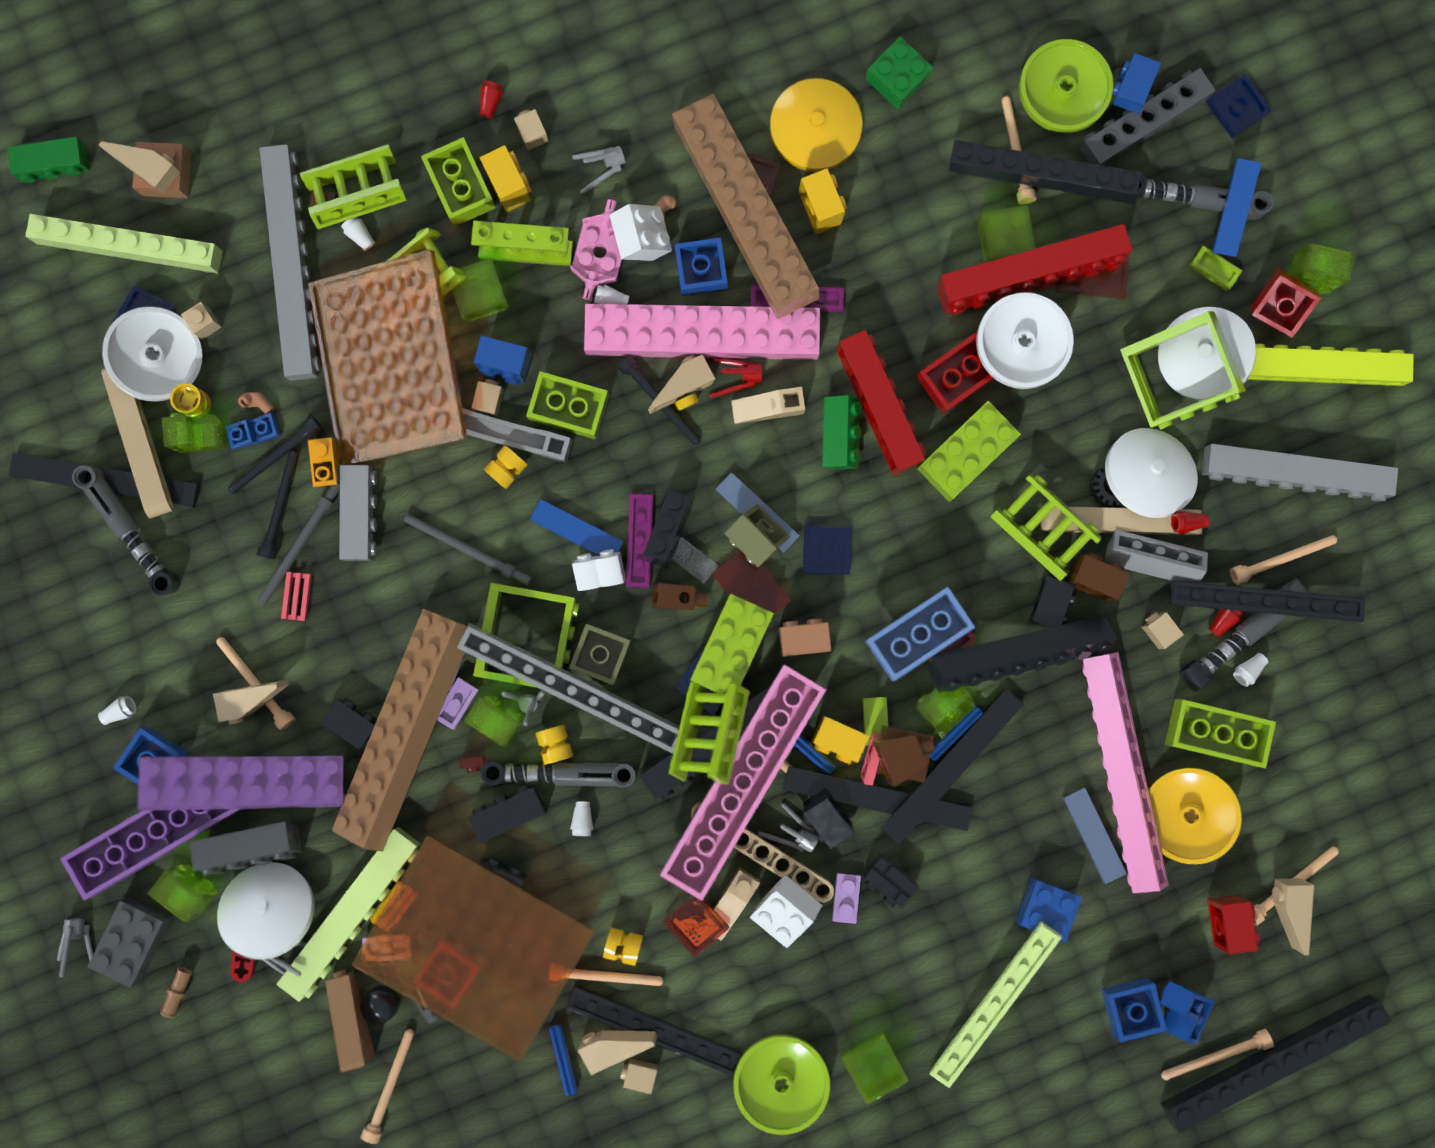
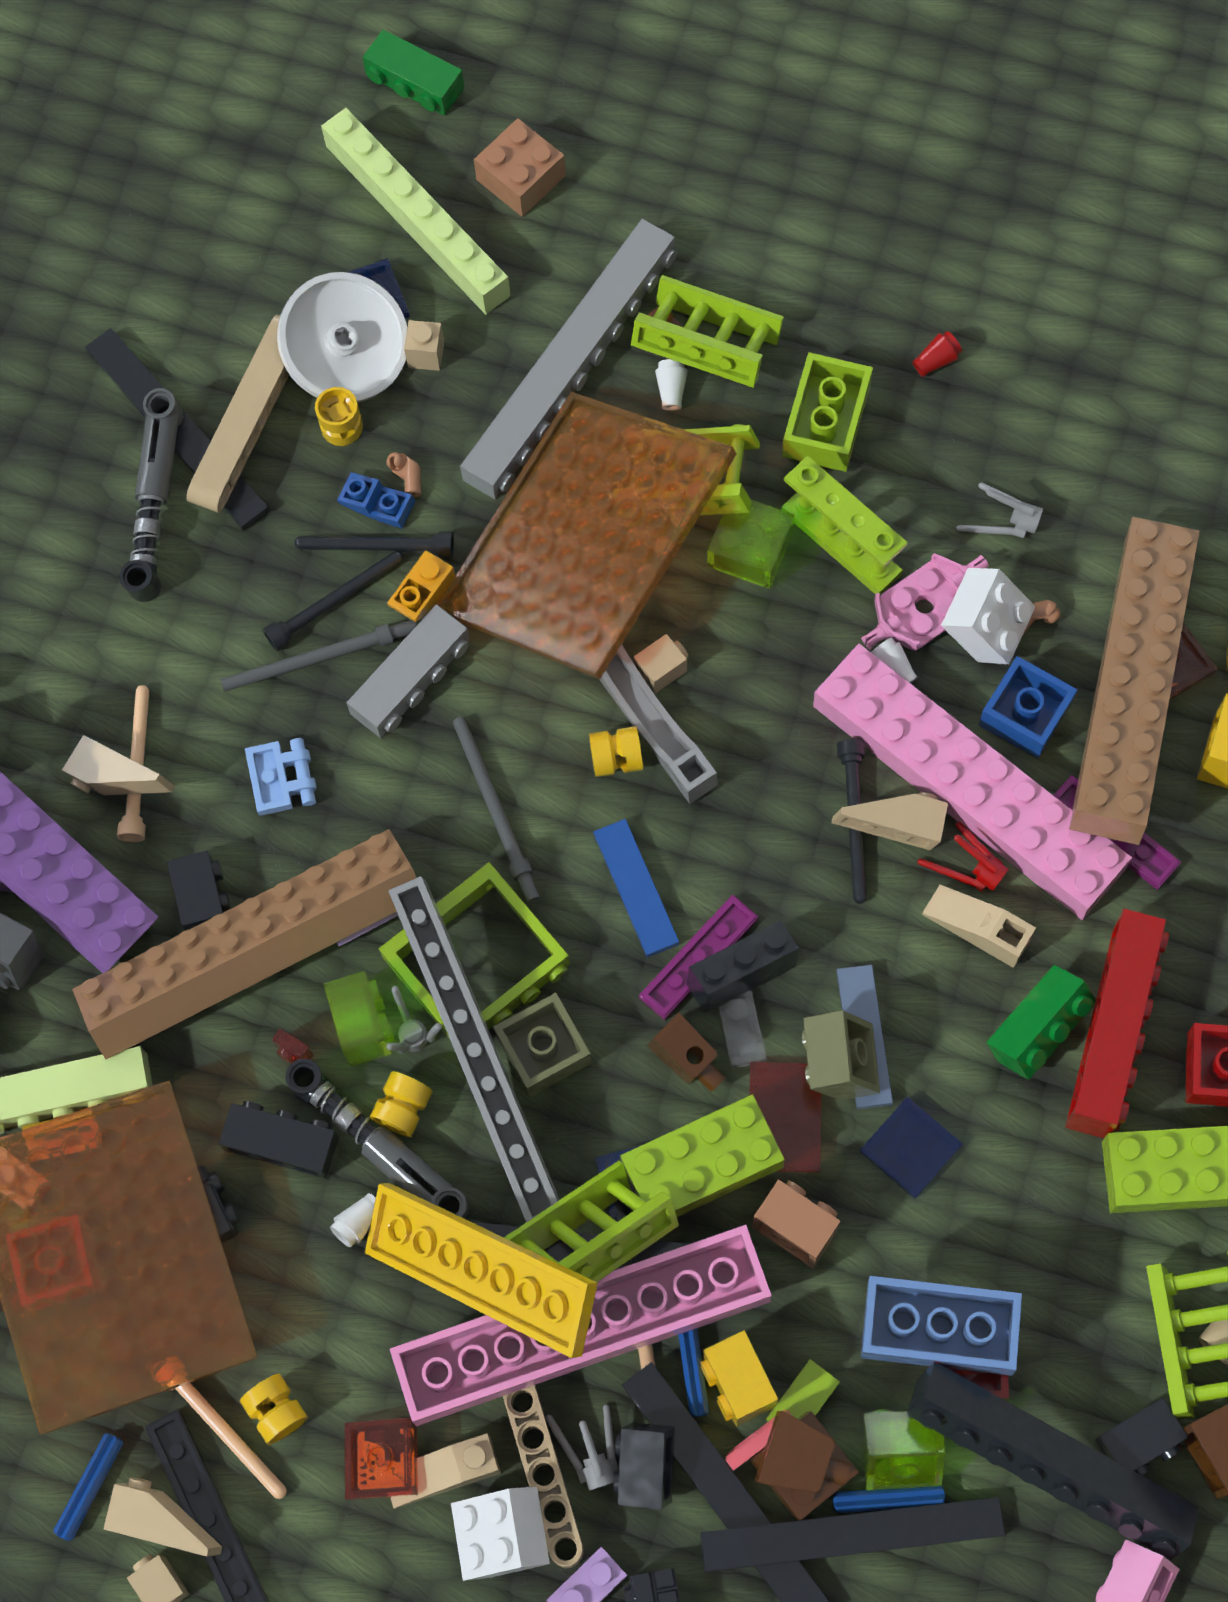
camera: 50 degrees right, 15 degrees down
tan slope [99,141,180,194] -> none
clear neon green brick [162,413,226,453] -> none
coral tile [281,572,312,621] -> none
lavender plate [437,677,479,730] -> none
blue brick [474,336,532,385] -> none
yellow brick [480,145,532,213] -> none
tan brick [514,109,549,150] -> none
lime brick [526,371,609,440] -> none
white brick [572,549,626,591] -> none
yellow tile [675,393,699,410] -> none
none -> light blue plate [245,738,317,816]
none -> yellow plate [365,1183,598,1358]

